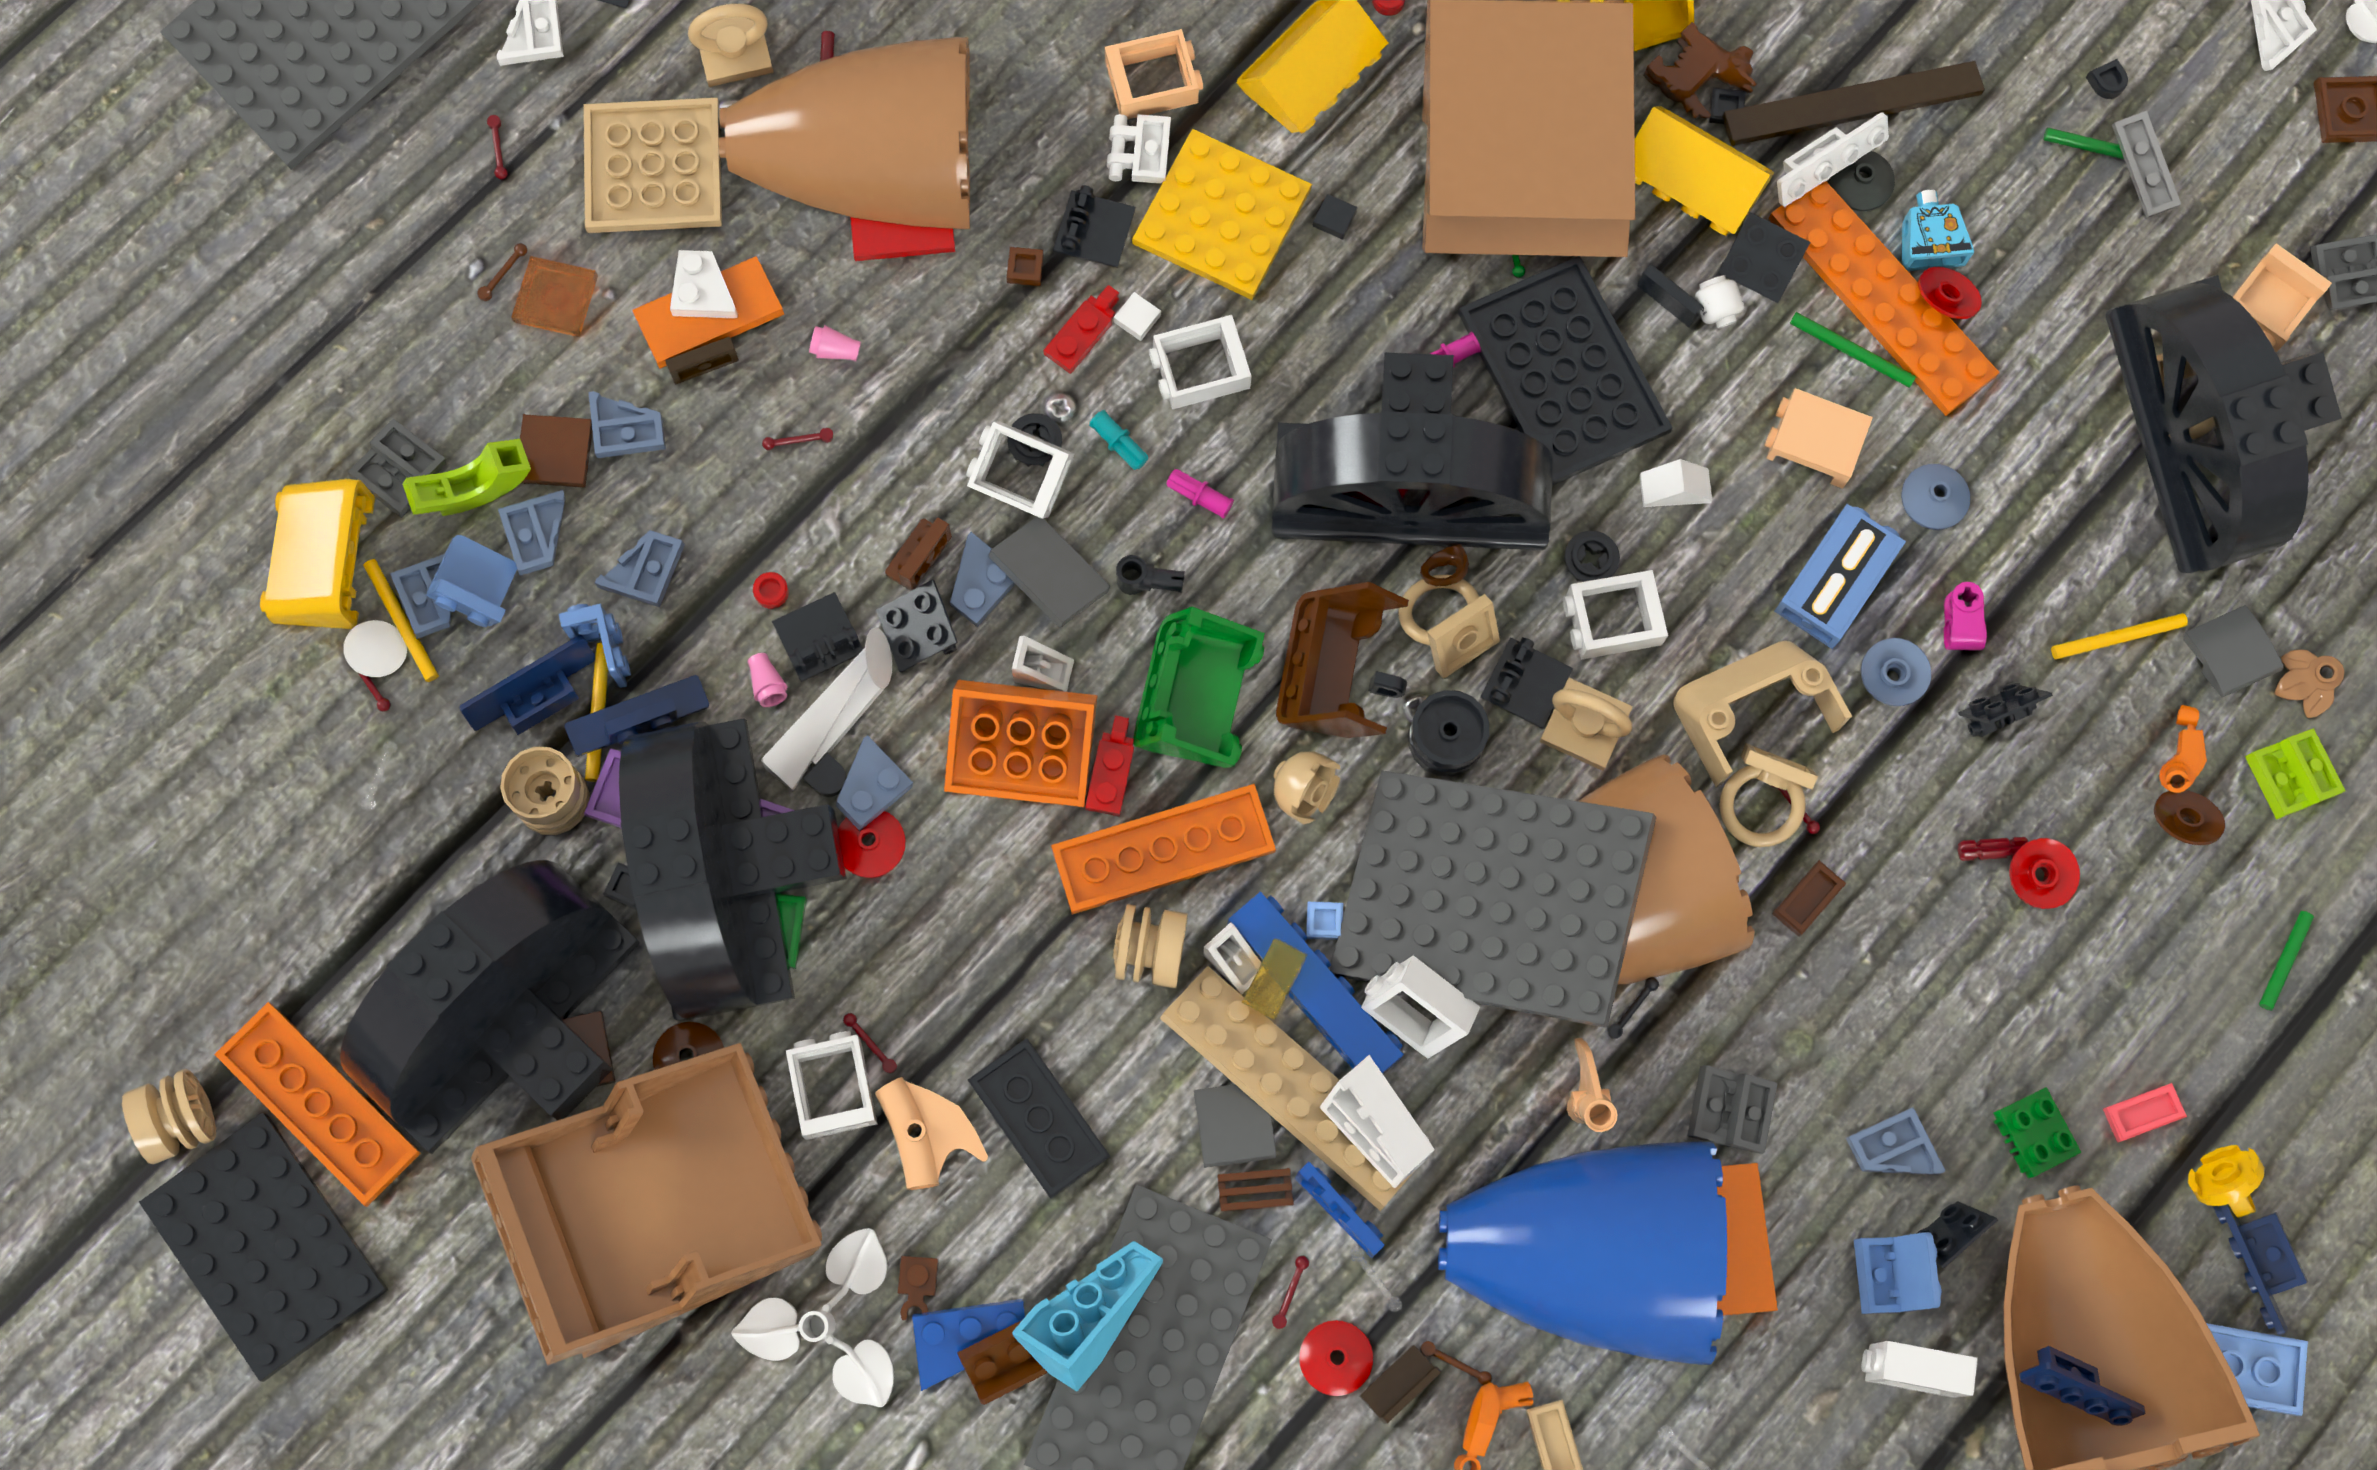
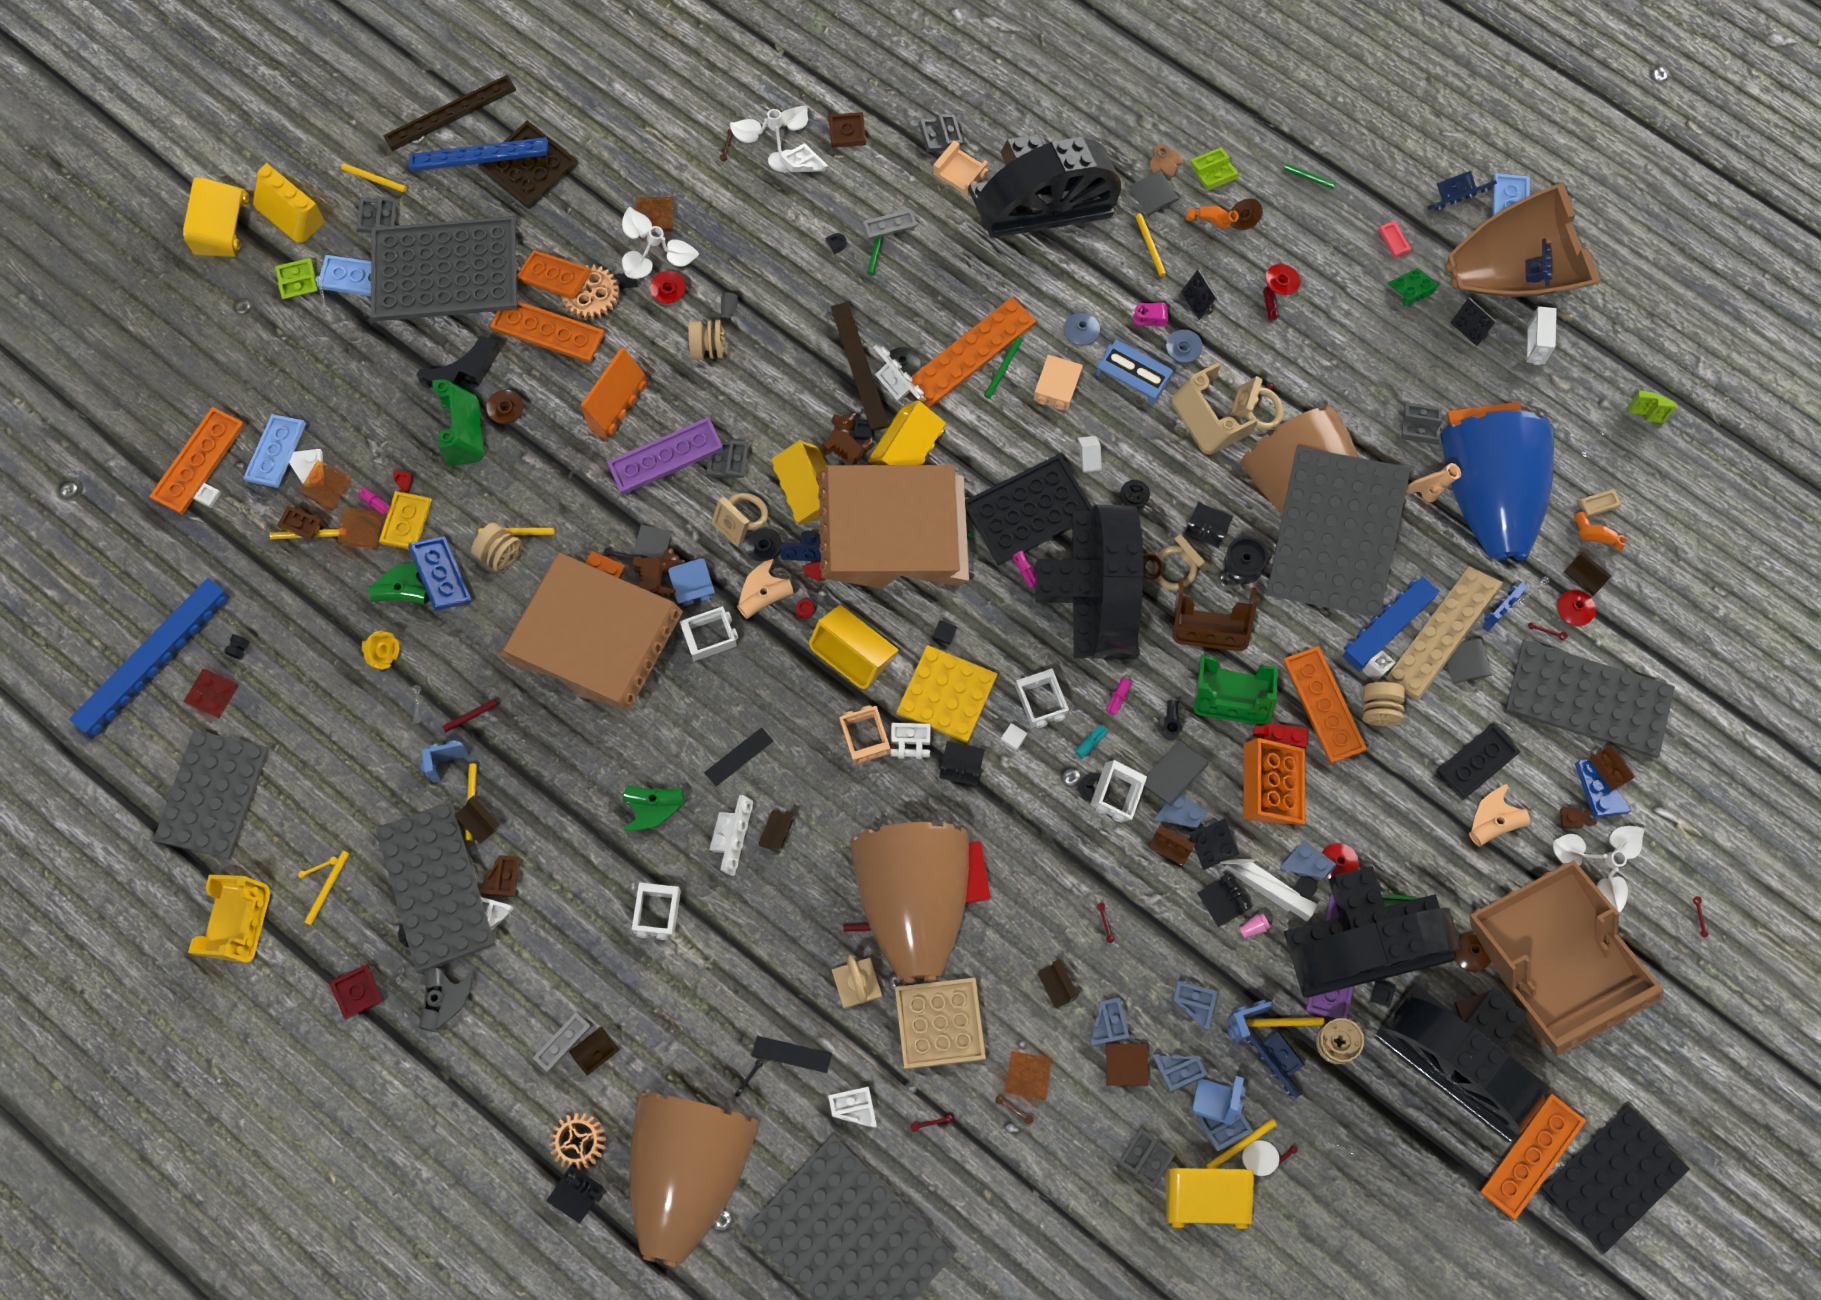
camera: 90 degrees left, 5 degrees down
tan wheel [122,1069,216,1165] -> none
lime arch [402,439,531,516] -> none
dark blue bracket [564,675,709,757] -> none
orange tile [632,256,785,369] -> none
white wing [670,250,738,318] -> none
red tile [753,572,789,609] -> none
white window [786,1031,878,1140] -> none
bright pink cone [809,325,861,361] -> none
dark red hinge [843,1013,897,1074] -> none
reddish brown tile [1006,247,1044,286] -> none
white slope [1012,636,1074,692] -> none
medium azure wedge [1012,1241,1163,1391] -> none
red hinge [1043,285,1119,374] -> none
reddish brown tile [1217,1168,1294,1212] -> none
clear yellow tile [1242,938,1308,1020] -> none
tan cylinder [1274,752,1341,824] -> none
light blue tile [1306,901,1343,940] -> none
white wedge [1320,1055,1435,1189] -> none
white window [1361,955,1480,1059] -> none
black tile [1368,671,1407,698] -> none
reddish brown hinge [1421,1341,1492,1385] -> none
tan tile [1539,678,1633,771] -> none
white window [1563,570,1668,660] -> none
black tile [1637,264,1703,327] -> none
white head [1695,275,1744,329] -> none
black hinge [1718,212,1811,303] -> none
reddish brown tile [1772,860,1846,937] -> none
sand blue wing [1846,1107,1945,1175] -> none
medium blue bracket [1854,1232,1942,1314] -> none
medium azure torso [1902,190,1974,271] -> none
red dish [1918,267,1982,319] -> none
yellow tile [2188,1145,2265,1218] -> none

